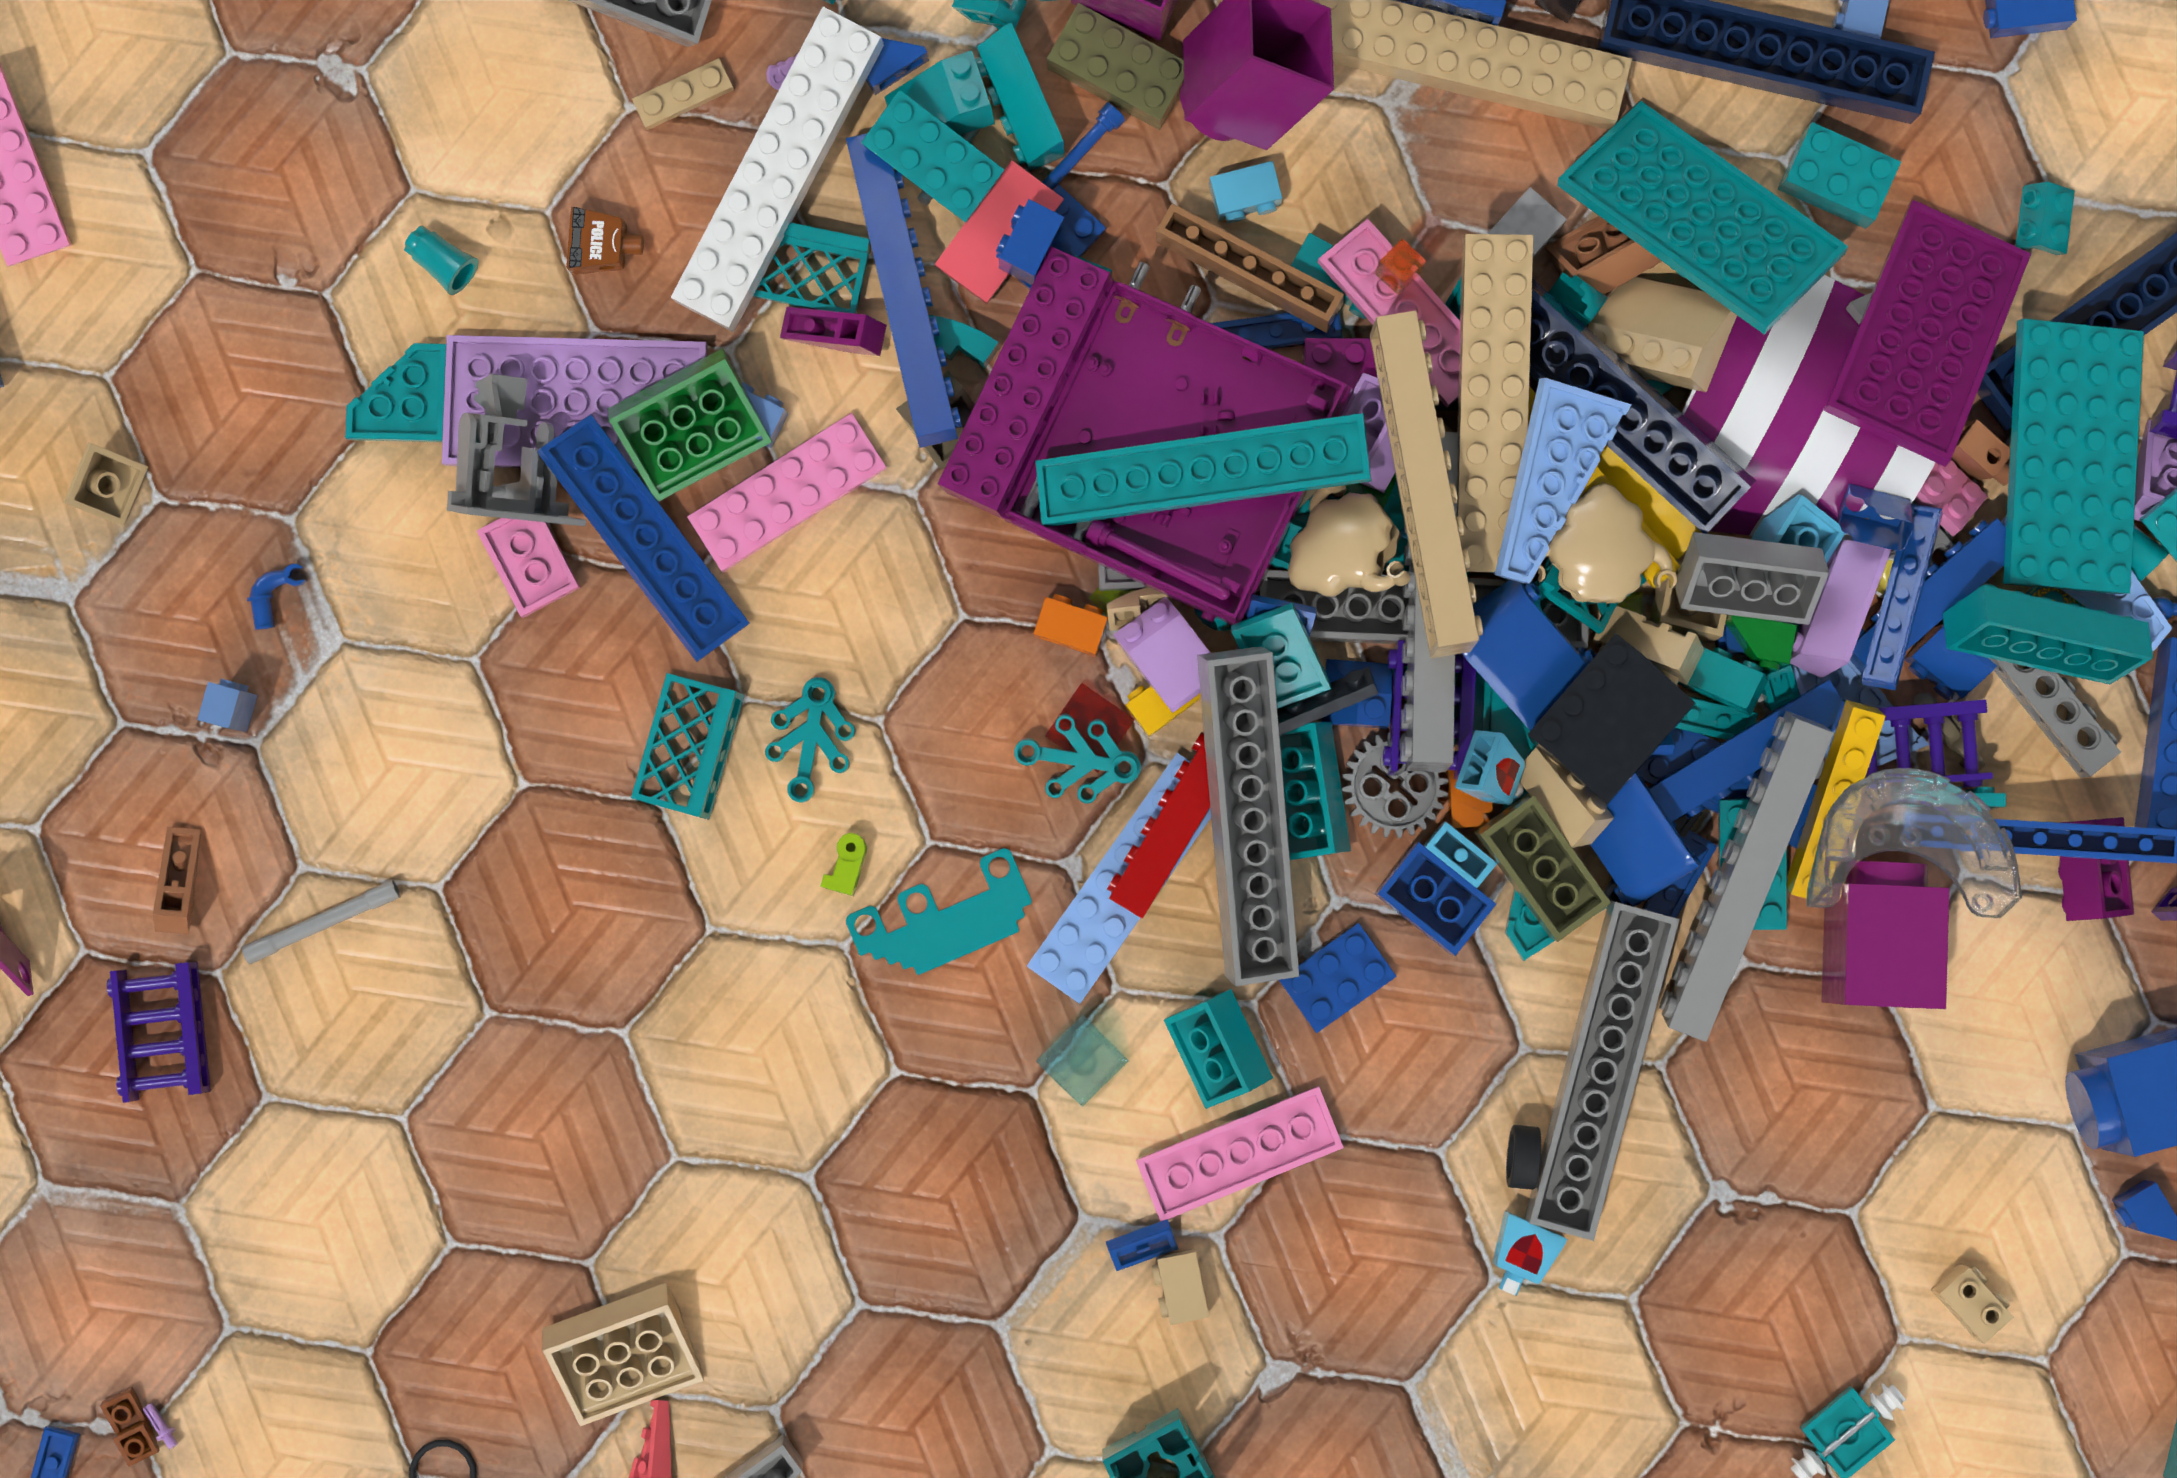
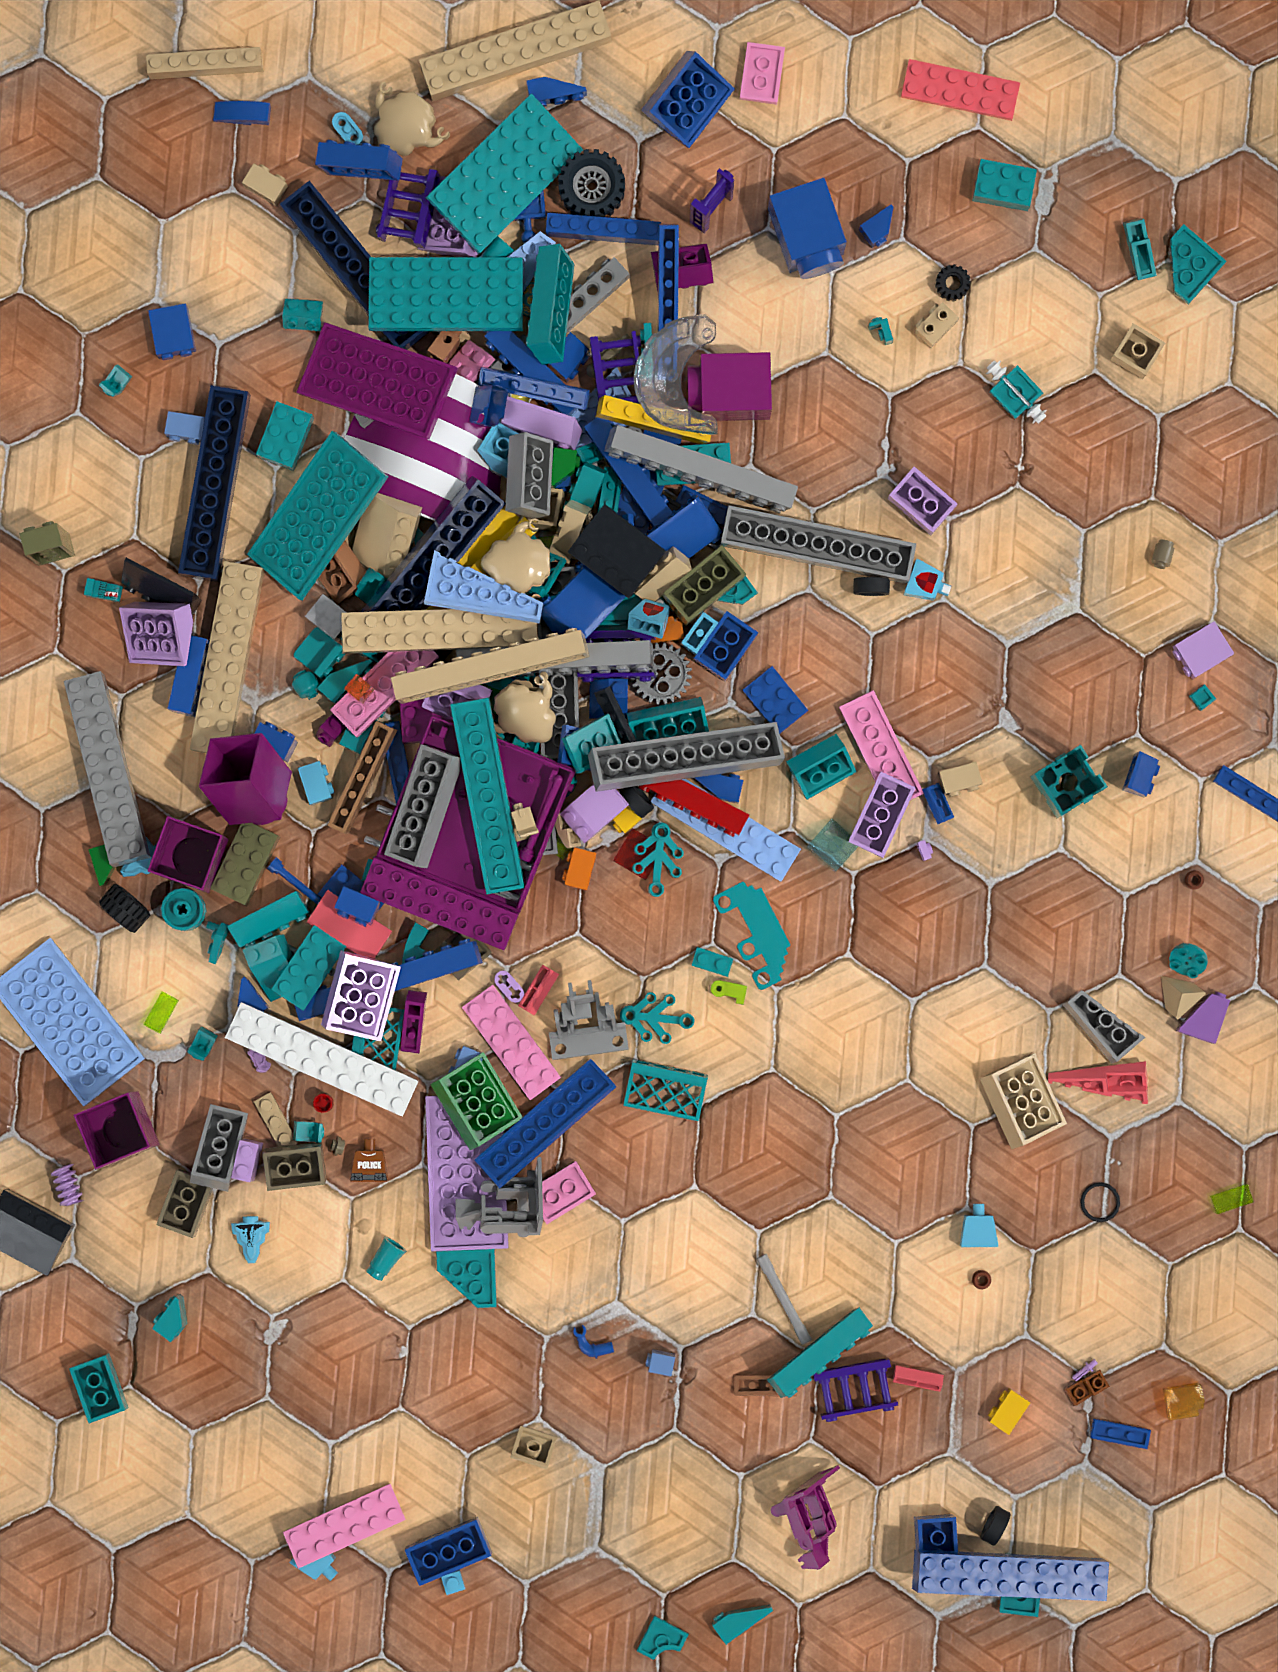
camera: 95 degrees left, 0 degrees up
none -> lavender brick [231,1139,263,1182]
none -> medium azure rock [231,1216,270,1263]
none -> blue brick [254,721,298,763]
none -> dark tan brick [263,1142,327,1191]
none -> teal head [292,670,320,700]
none -> teal bracket [293,1121,324,1143]
none -> teal bracket [294,627,345,679]
none -> red wheel [313,1093,334,1113]
none -> magenta bracket [315,714,347,747]
none -> teal slope [317,659,374,704]
none -> lavender slope [321,950,401,1041]
none -> dark tan plate [330,1137,345,1156]
none -> light grey brick [384,744,462,868]
none -> lavender beam [494,971,524,1003]
none -> tan piece [511,803,539,842]
none -> coral piece [518,965,559,1016]
none -> light grey container [549,980,629,1060]
none -> black tyre [619,786,654,818]
none -> teal plate [691,947,734,977]
none -> blue slope [693,774,743,804]
none -> teal brick [767,1307,873,1398]
none -> lavender brick [848,772,916,858]
none -> teal bracket [868,317,893,345]
none -> lavender brick [888,467,957,536]
none -> coral piece [893,1365,944,1392]
none -> lavender plate [916,840,933,861]
none -> black tyre [935,264,971,301]
none -> medium azure torso [960,1204,998,1247]
none -> copper plate [972,1270,991,1290]
none -> yellow brick [988,1388,1030,1435]

